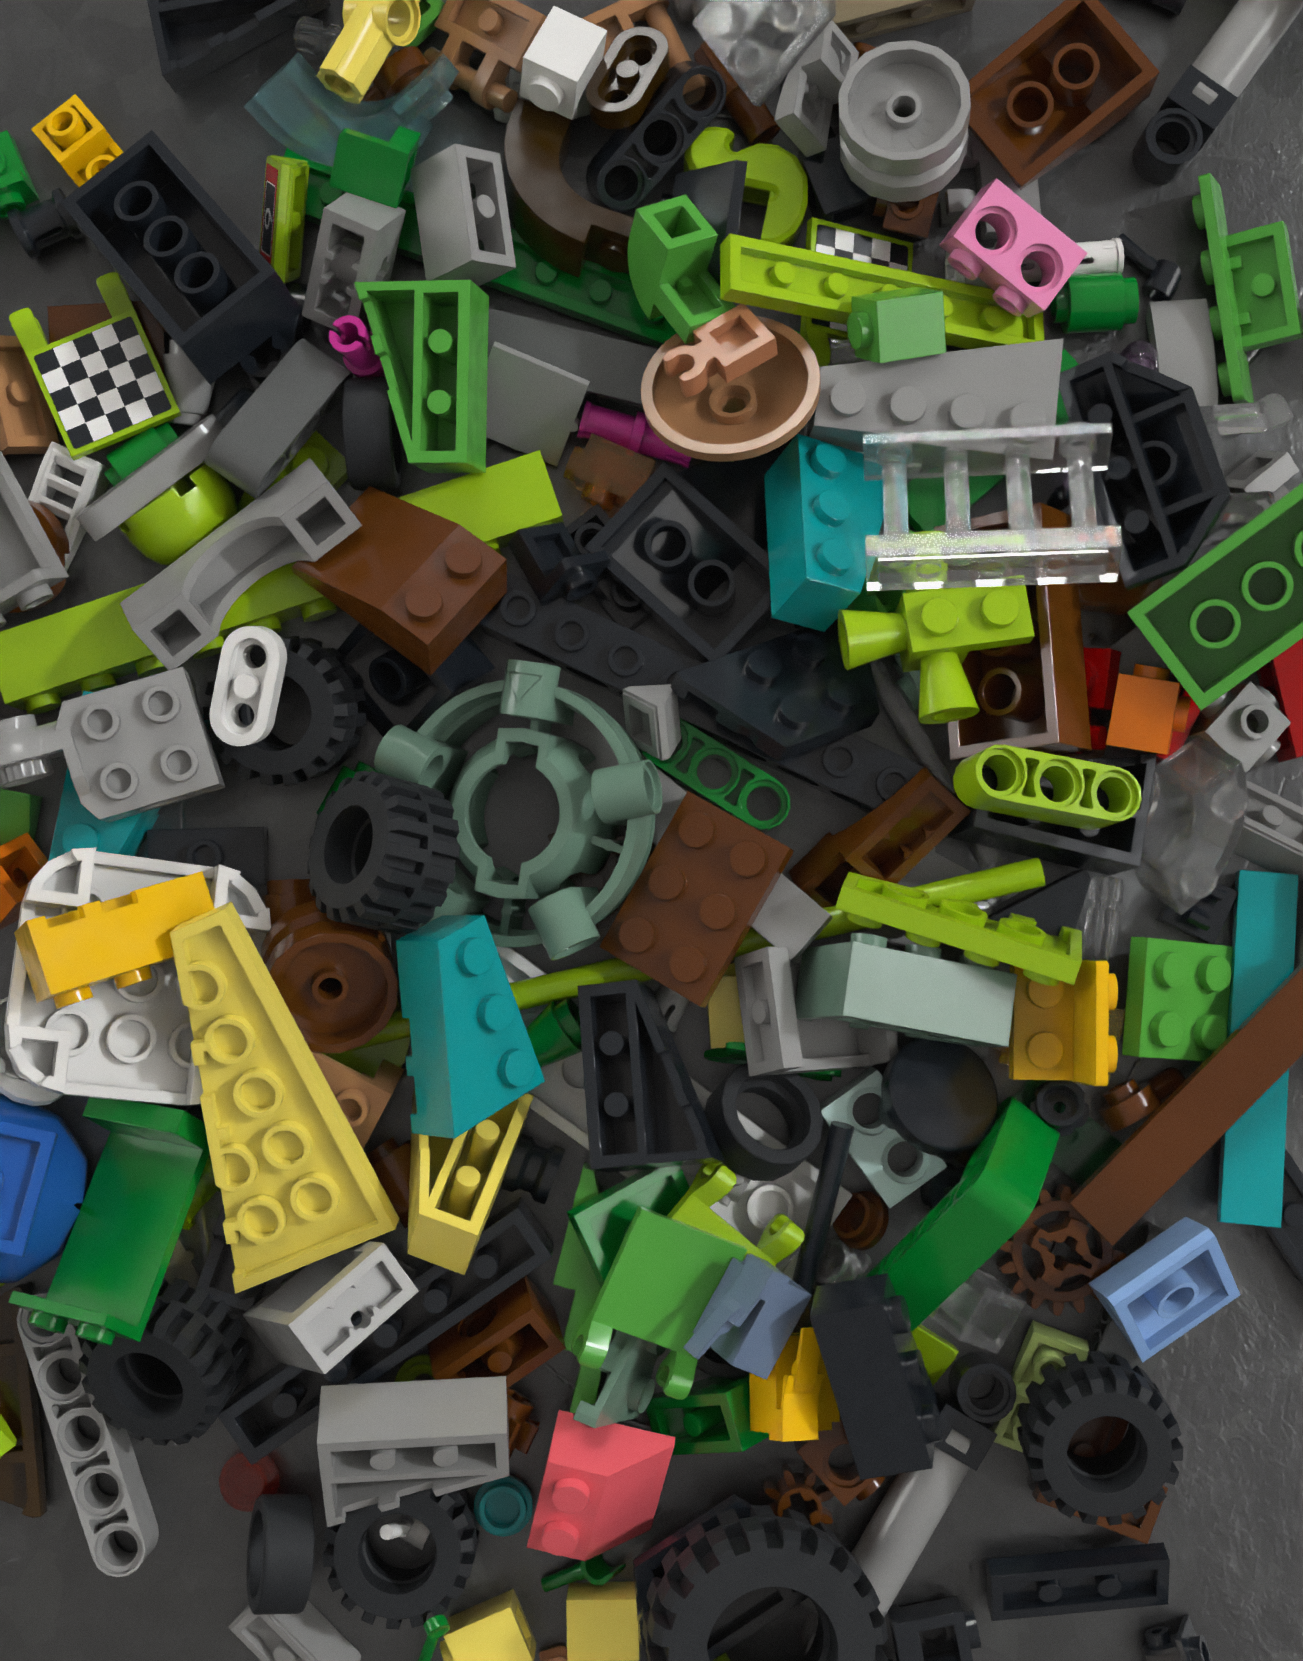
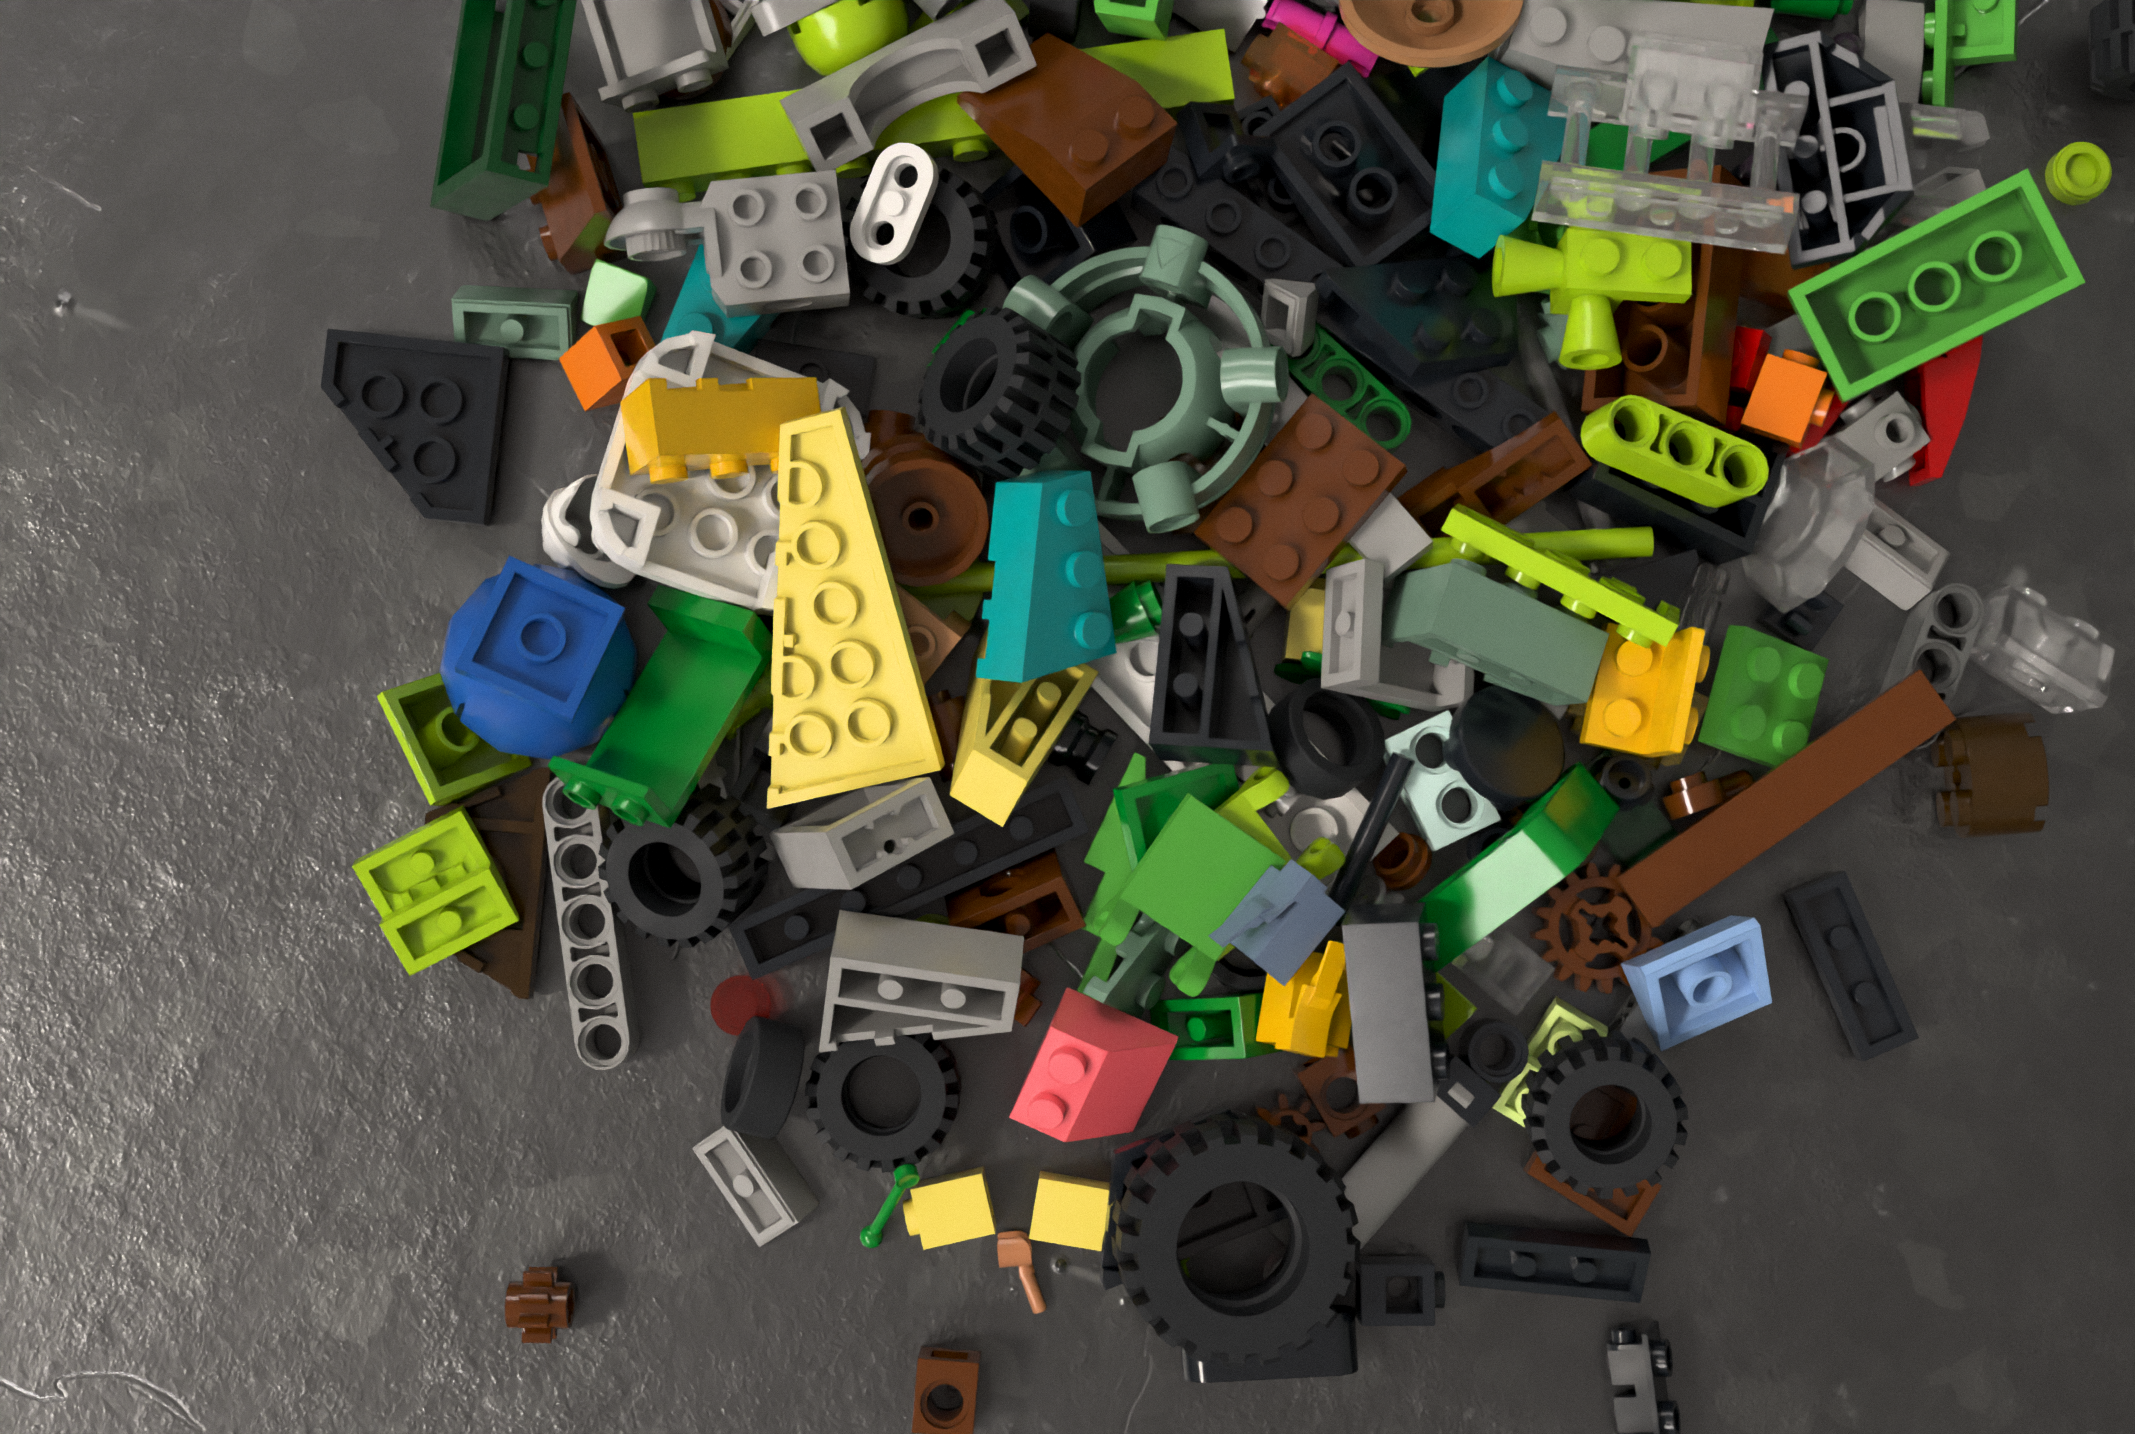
camera: 15 degrees right, 0 degrees up
white hand [380,1515,430,1550] -> none
teal plate [474,1475,533,1537] -> none
green hand [541,1553,626,1592] -> none
teal tile [1217,870,1299,1228] -> none
none -> clear slope [1617,28,1764,149]

